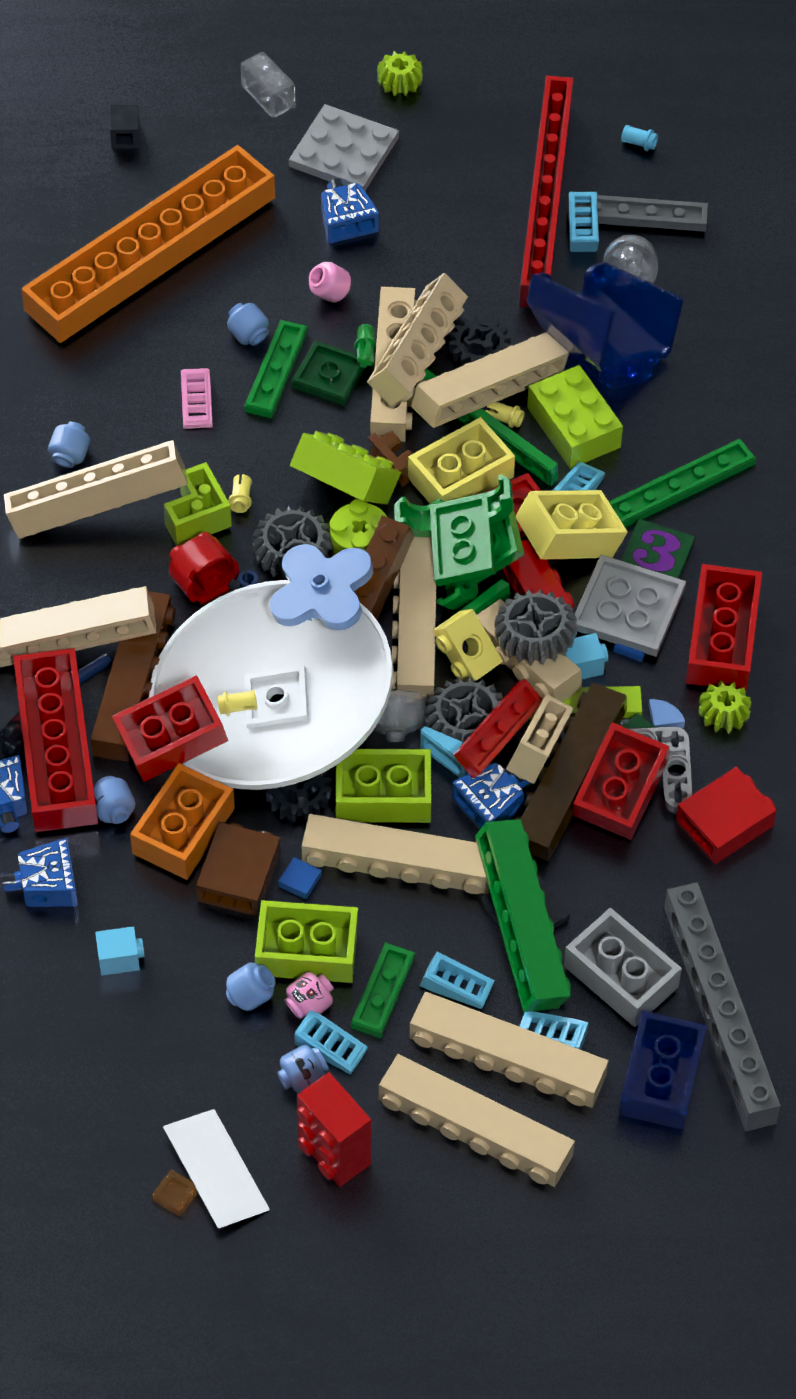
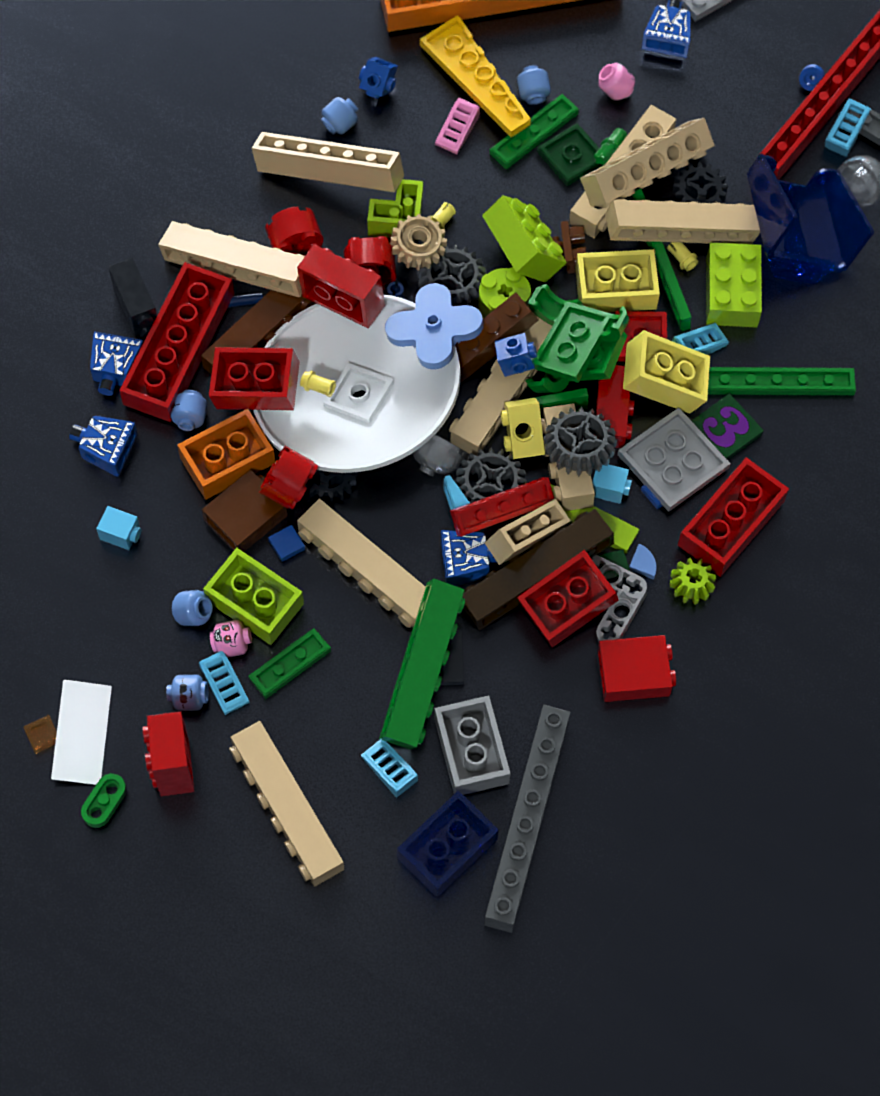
camera: 30 degrees right, 10 degrees up
lime brick [336,749,431,823] -> none
tan brick [410,991,609,1108] -> none
medium azure slope [420,952,495,1009] -> none
none -> green plate [81,774,126,828]
none -> red brick [259,445,318,509]
none -> red brick [265,207,323,256]
none -> red brick [297,244,385,329]
none -> blue brick [359,57,398,98]
none -> tan gear [390,214,447,270]
none -> yellow wing [420,15,531,137]
none -> blue brick [495,333,537,377]
none -> blue tile [799,64,825,91]

